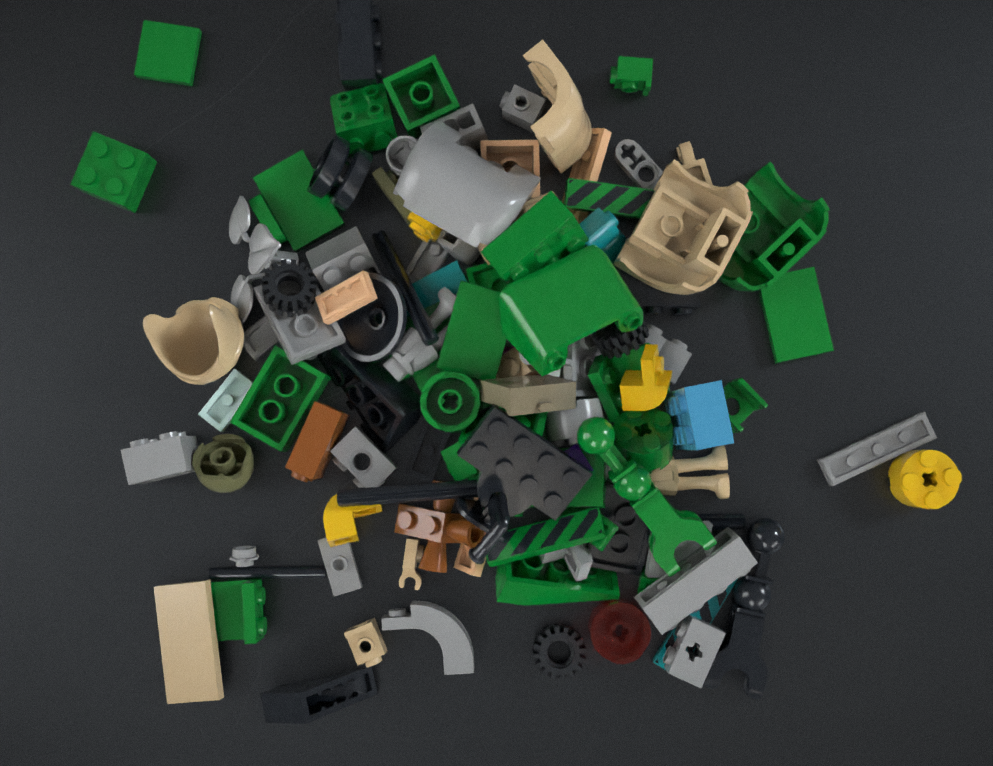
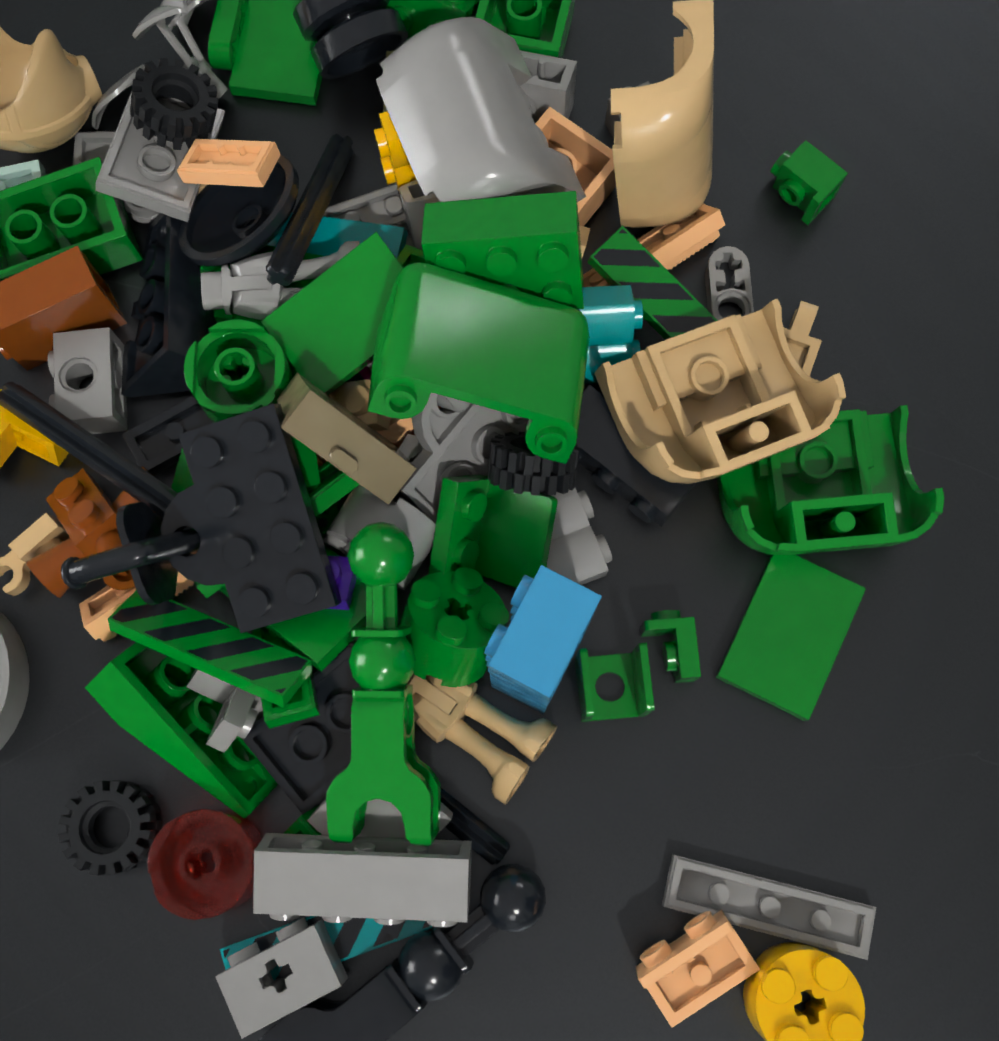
camera: 35 degrees right, 10 degrees down
light grey slope [305,226,382,291] -> none
yellow brick [620,344,672,411] -> none
none -> light nougat bracket [635,910,760,1028]
none -> green bracket [640,610,701,683]

